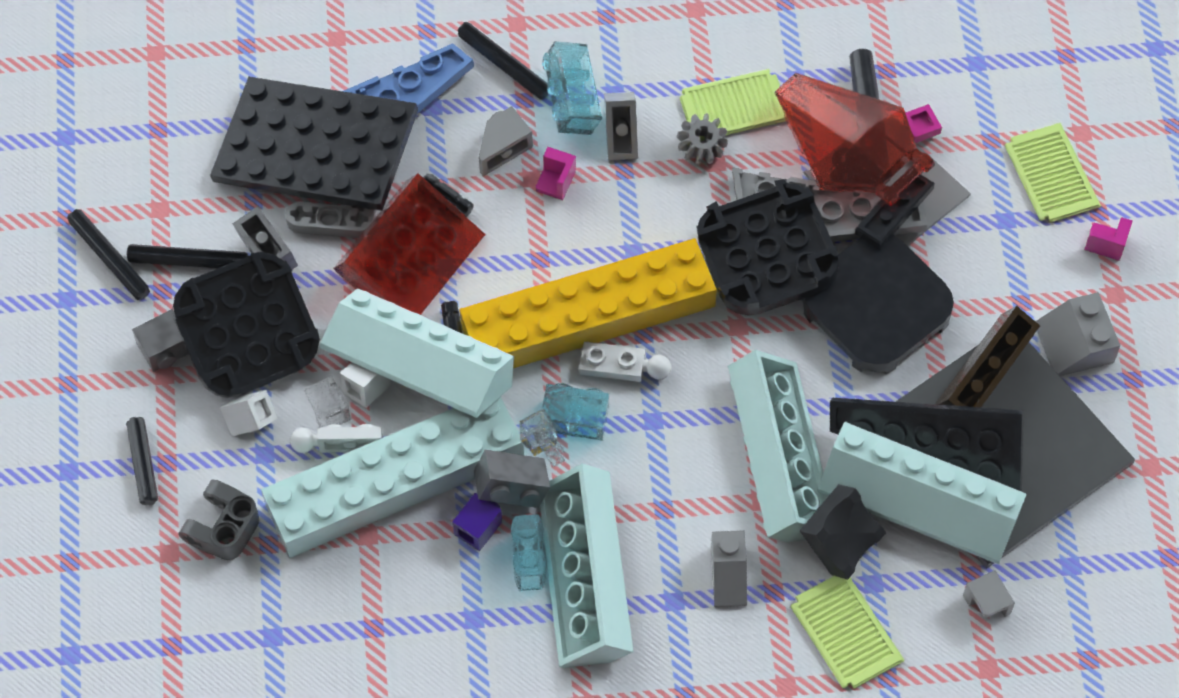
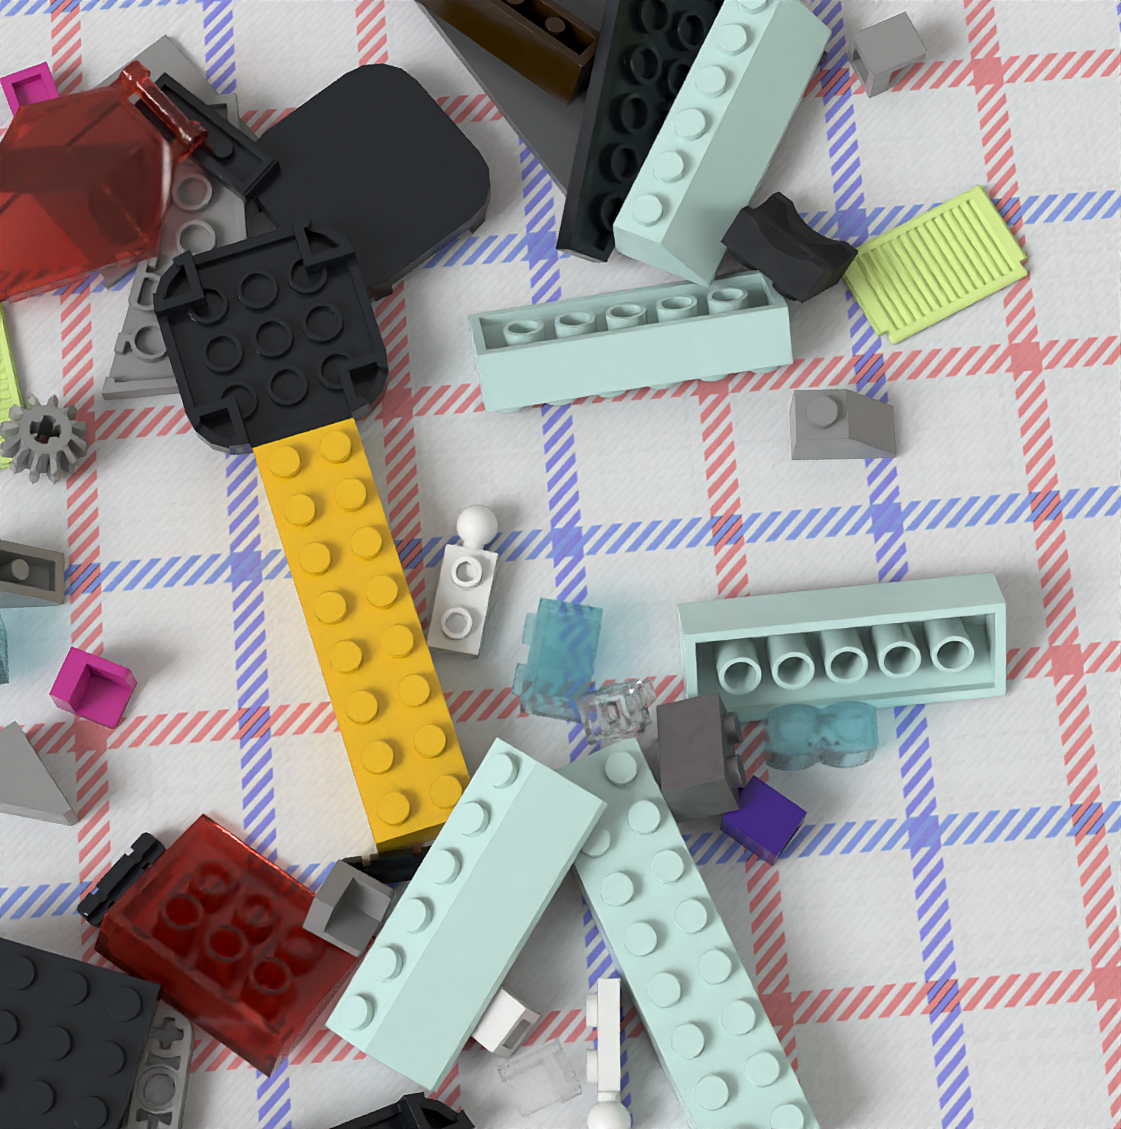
camera: 90 degrees left, 10 degrees up
none -> light grey panel [302,859,395,957]

